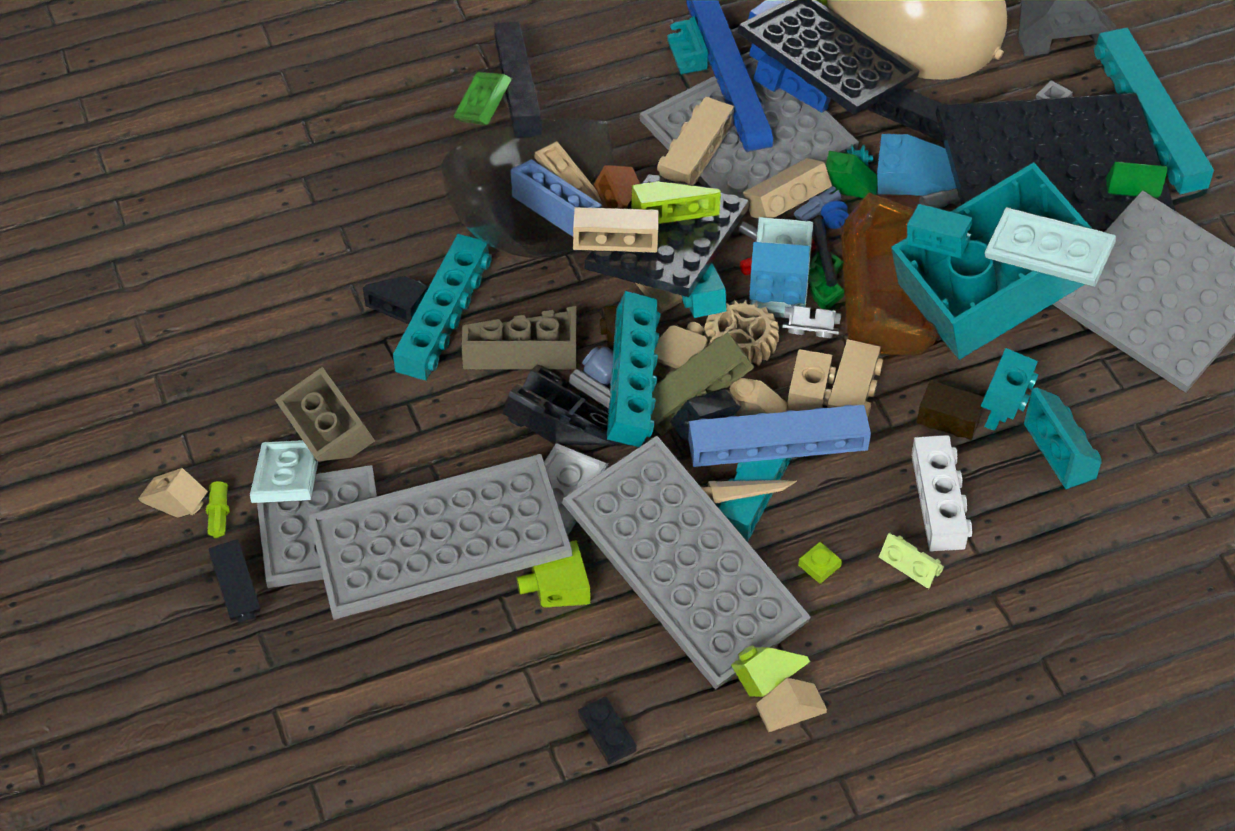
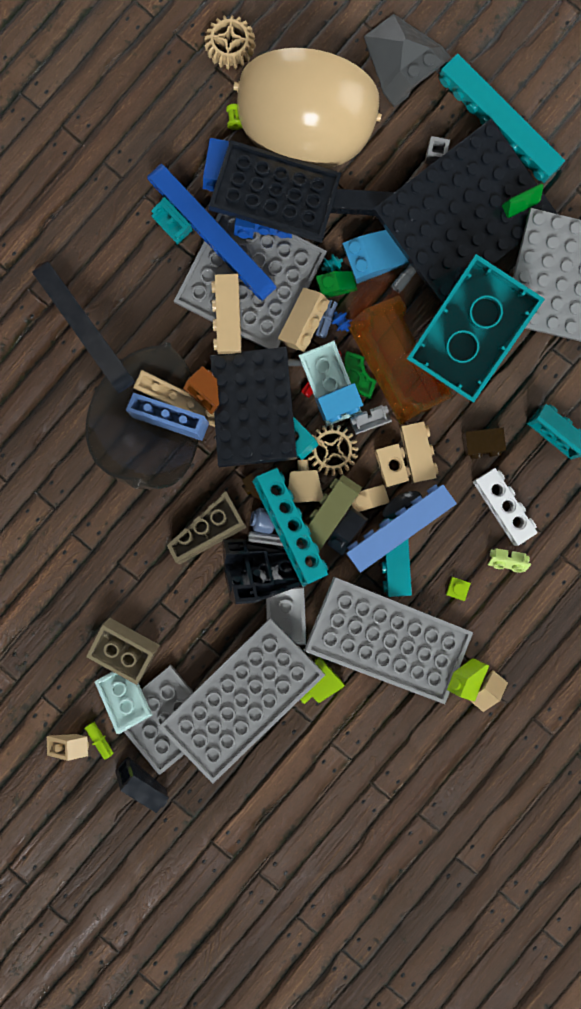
camera: 25 degrees left, 35 degrees up
black slope [363,276,428,324] -> none
teal brick [393,234,492,381] -> none
bright green tile [454,72,512,126] -> none
tan brick [573,207,658,252] -> none
black plate [578,696,637,765] -> none
lime slope [631,181,721,224] -> none
tan bar [701,480,797,503] -> none
black bar [813,218,837,287] -> none
teal hinge [907,204,972,259] -> none
teal brick [981,348,1039,431] -> none
light aqua tile [985,207,1116,287] -> none

